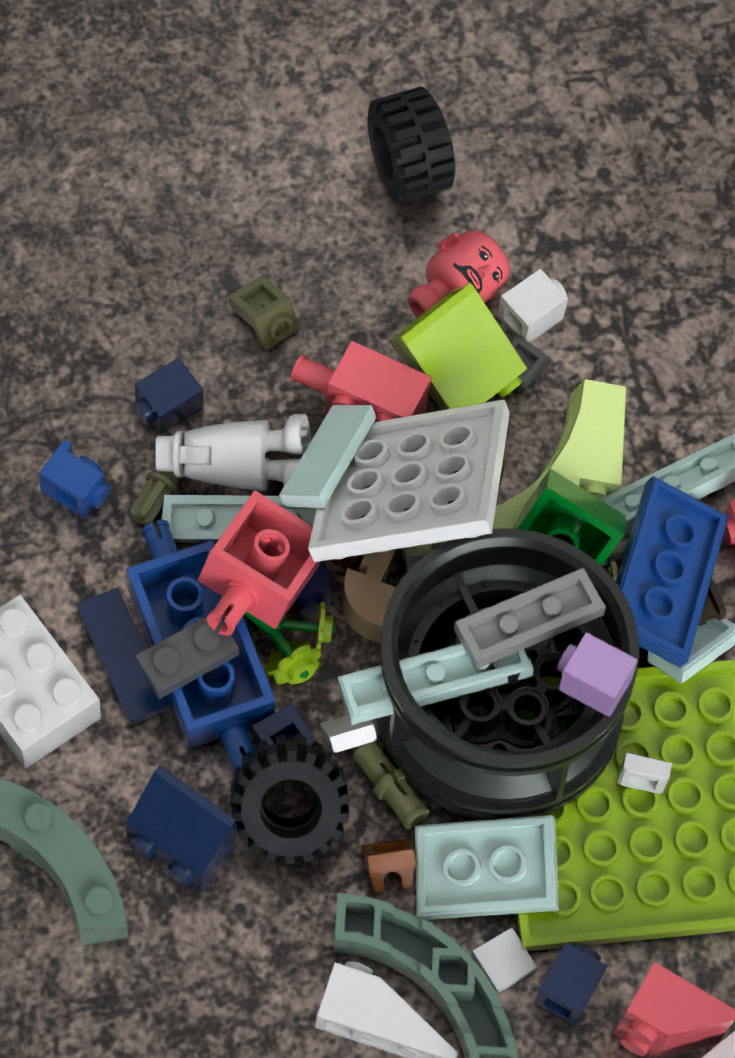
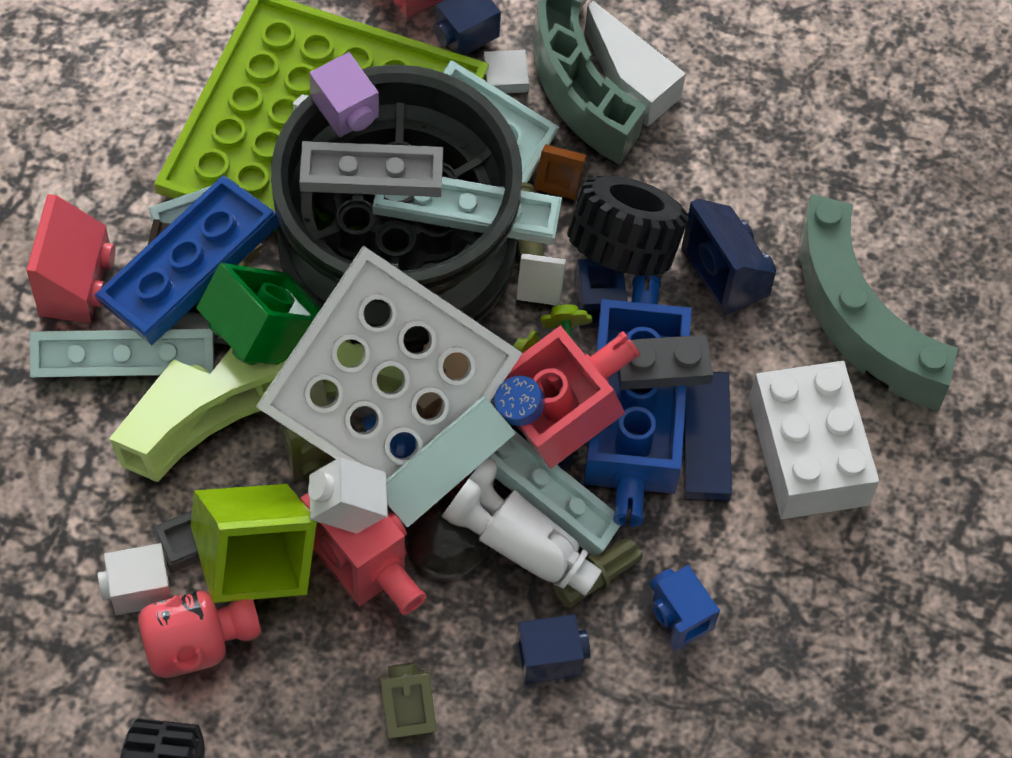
camera: 150 degrees left, 5 degrees down
none -> white brick [308,457,388,534]
none -> blue tile [495,376,545,426]

